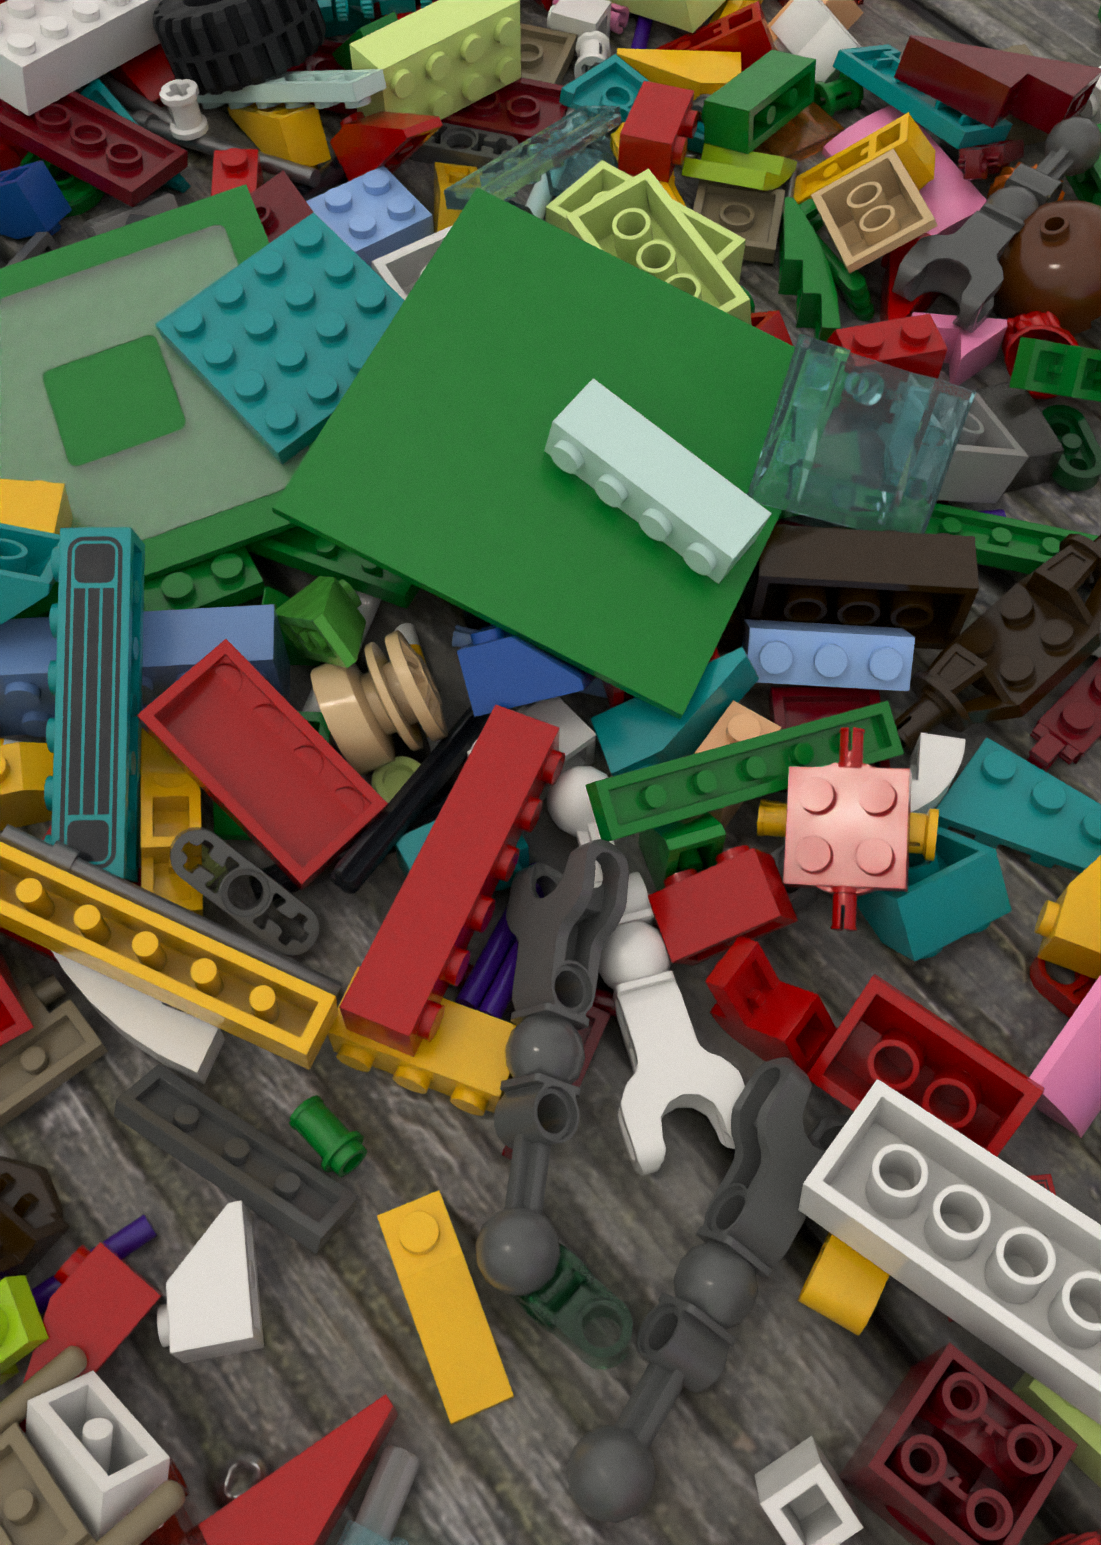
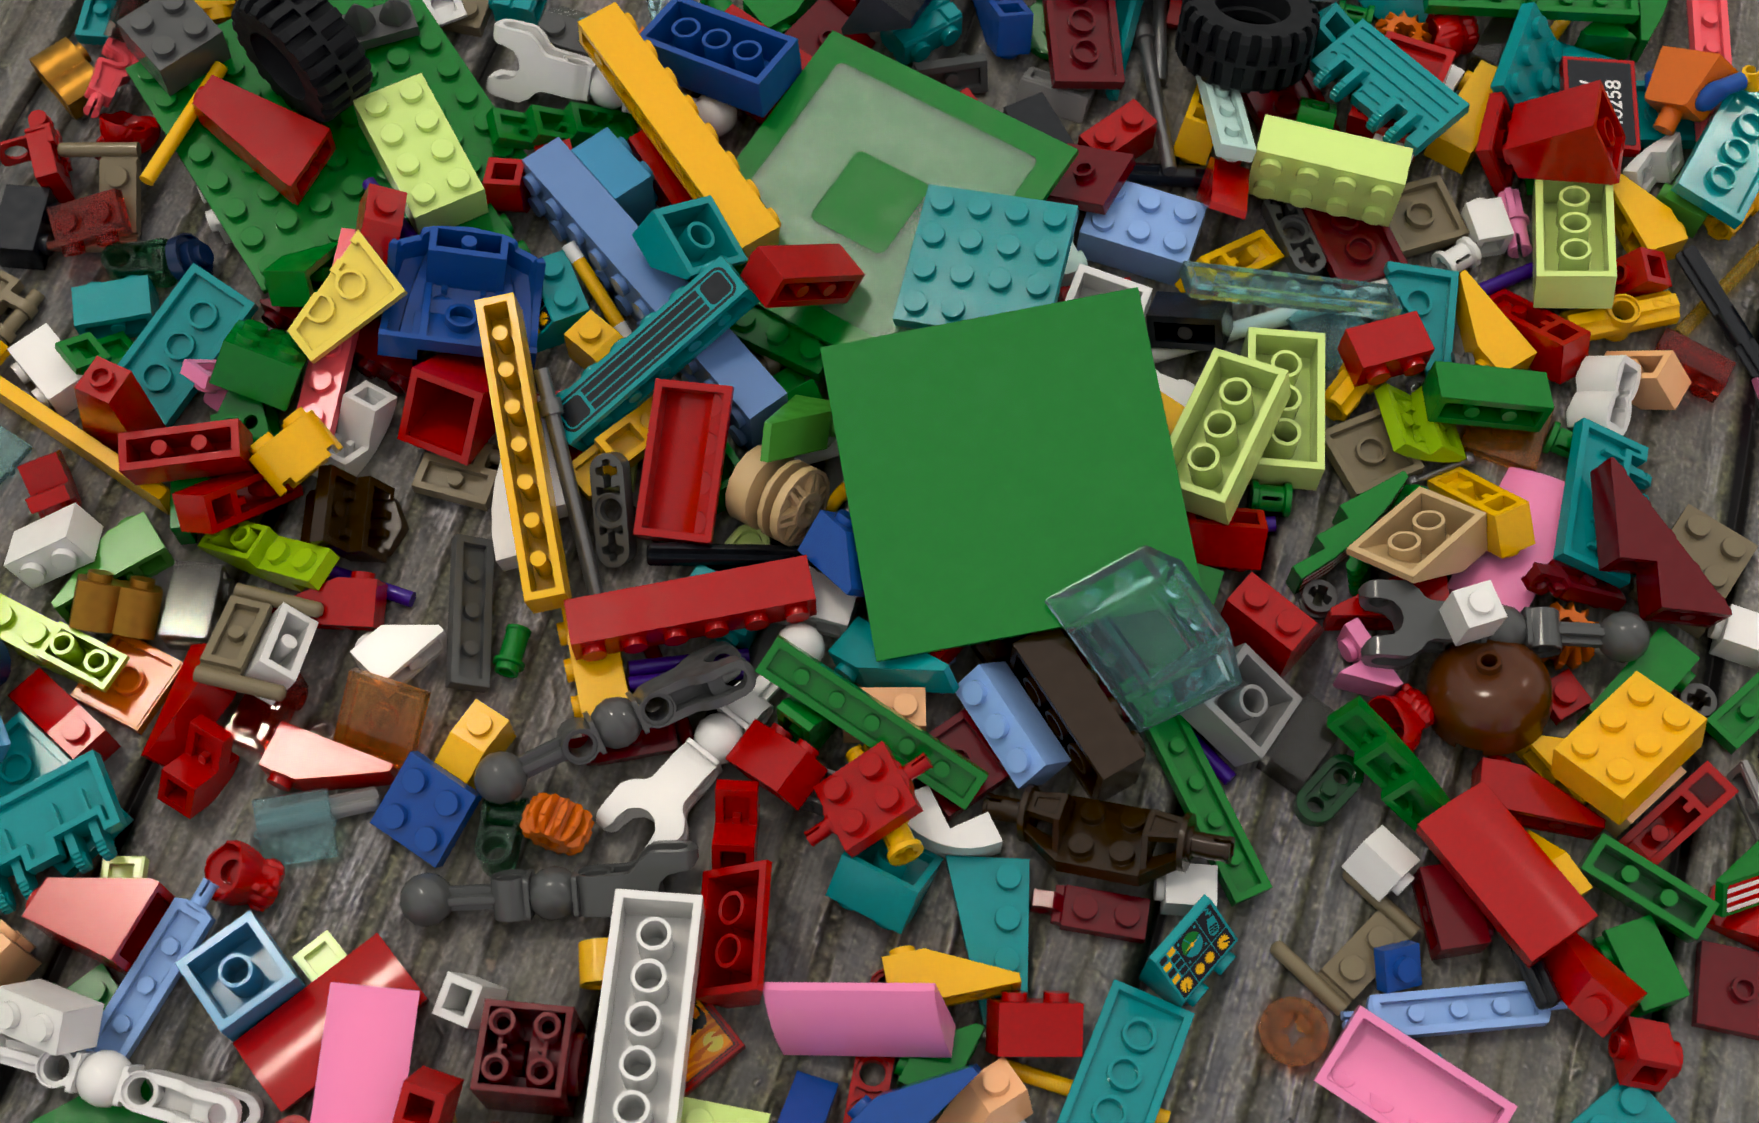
camera: 55 degrees right, 5 degrees up
white bush [159,79,209,141] -> none
light aqua brick [544,378,772,584] -> none
none -> clear orange tile [333,667,431,770]
none -> blue plate [370,751,482,868]
none -> orange gear [519,792,595,856]
none -> red brick [740,243,865,308]
none -> white brick [1439,580,1508,647]

